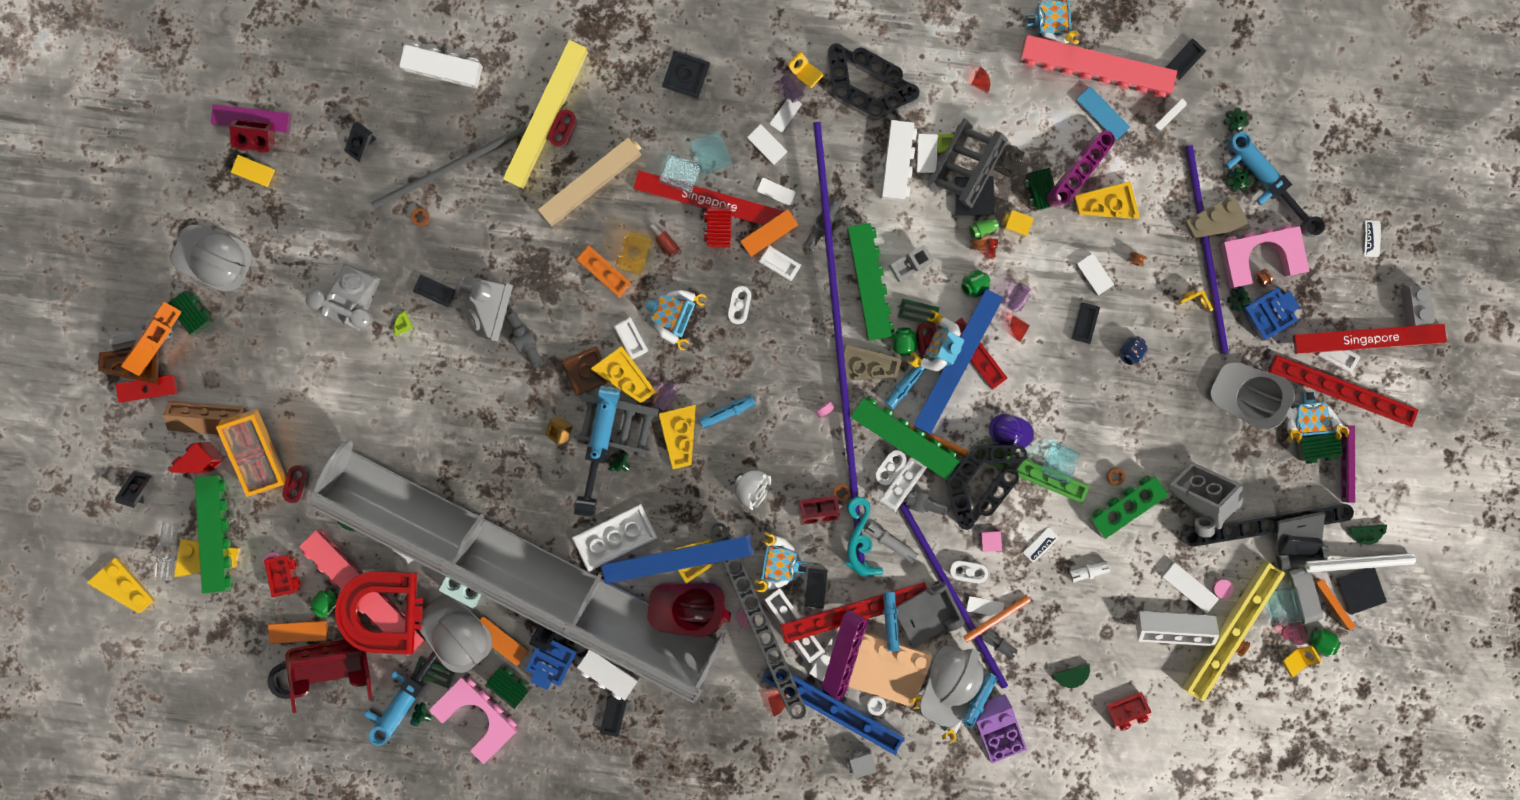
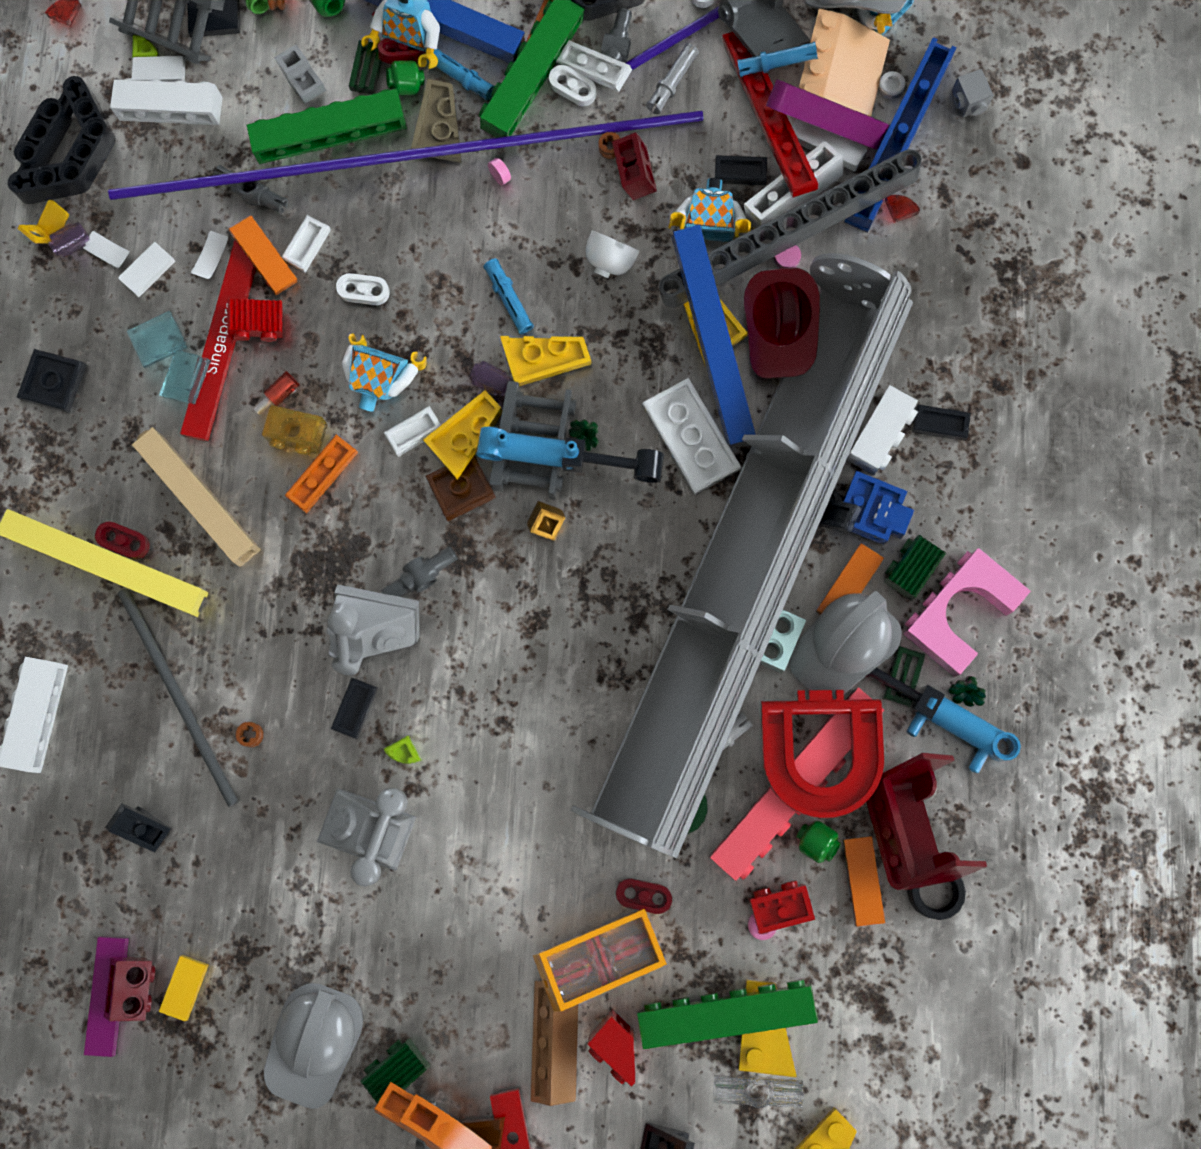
camera: 85 degrees left, 10 degrees down
teal plant [844,496,883,577] -> none

